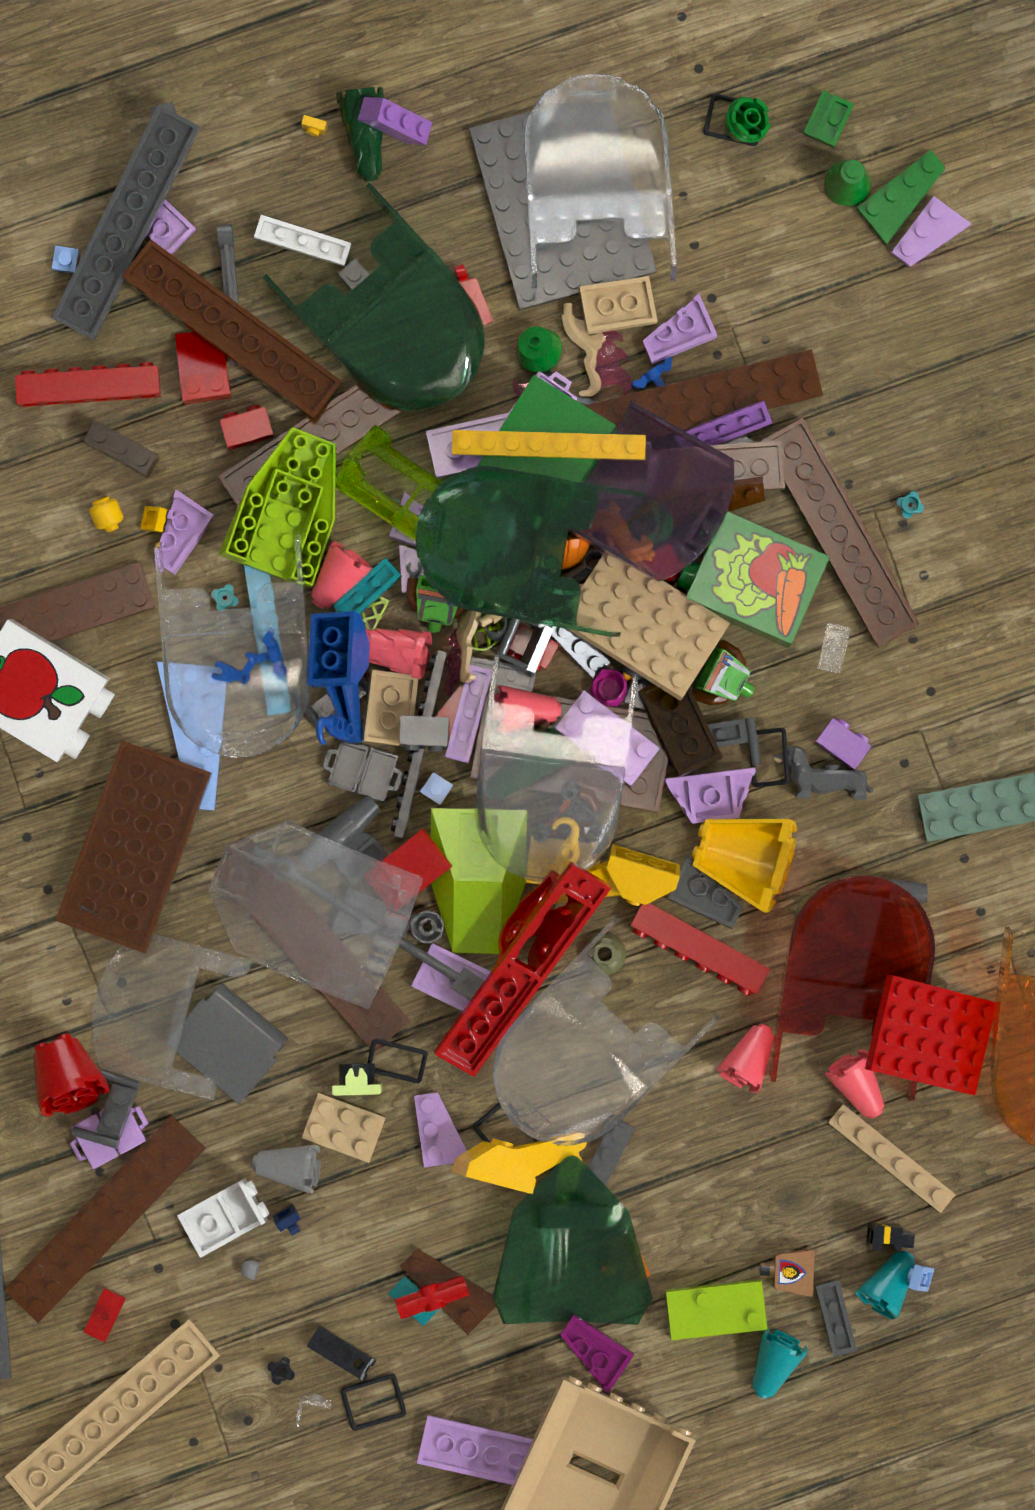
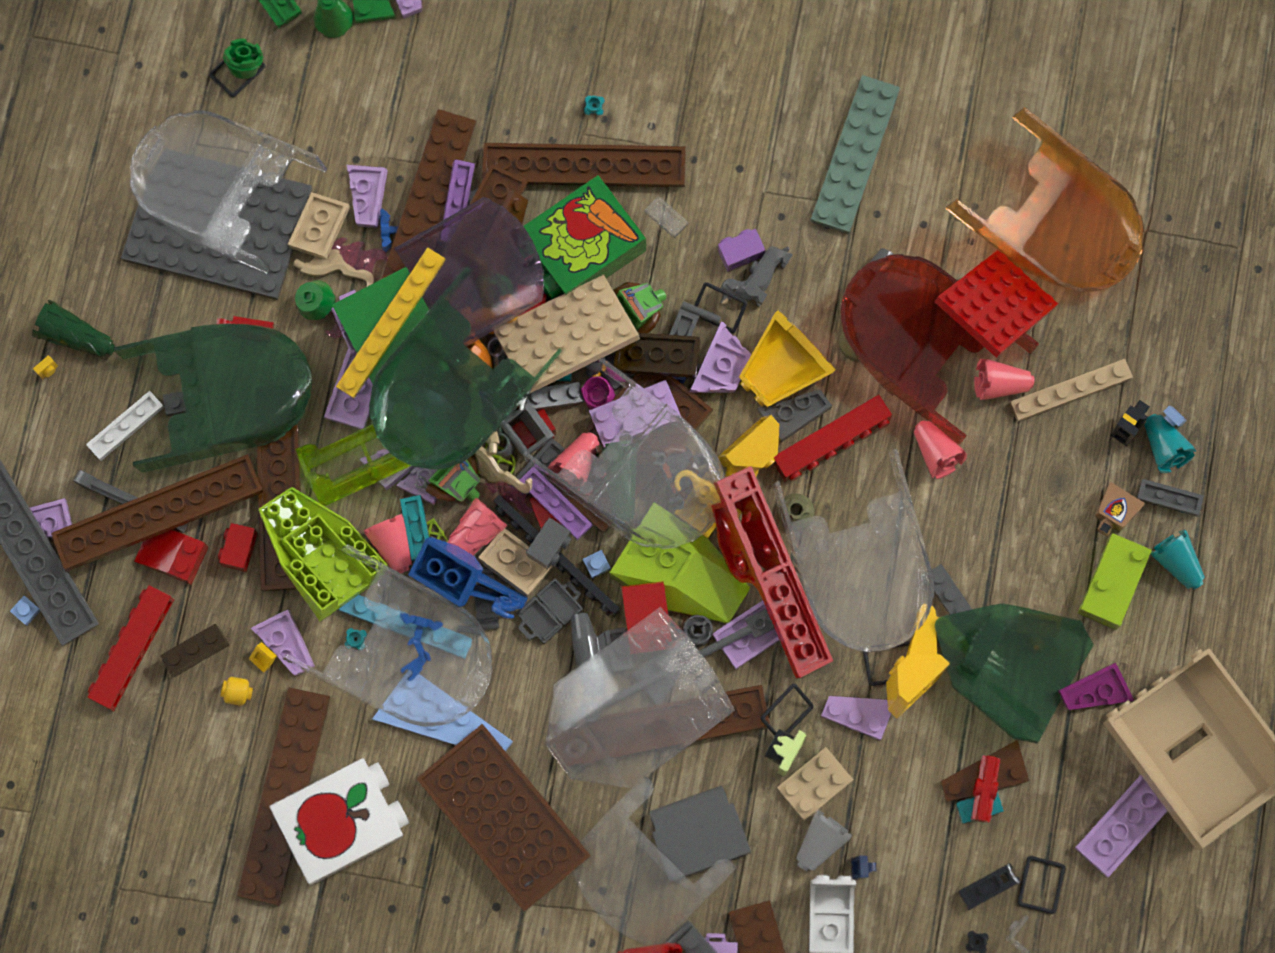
camera: 50 degrees left, 10 degrees down
light grey hinge [241,1260,260,1280] -> none
medium lavender brick [358,97,432,145] -> none

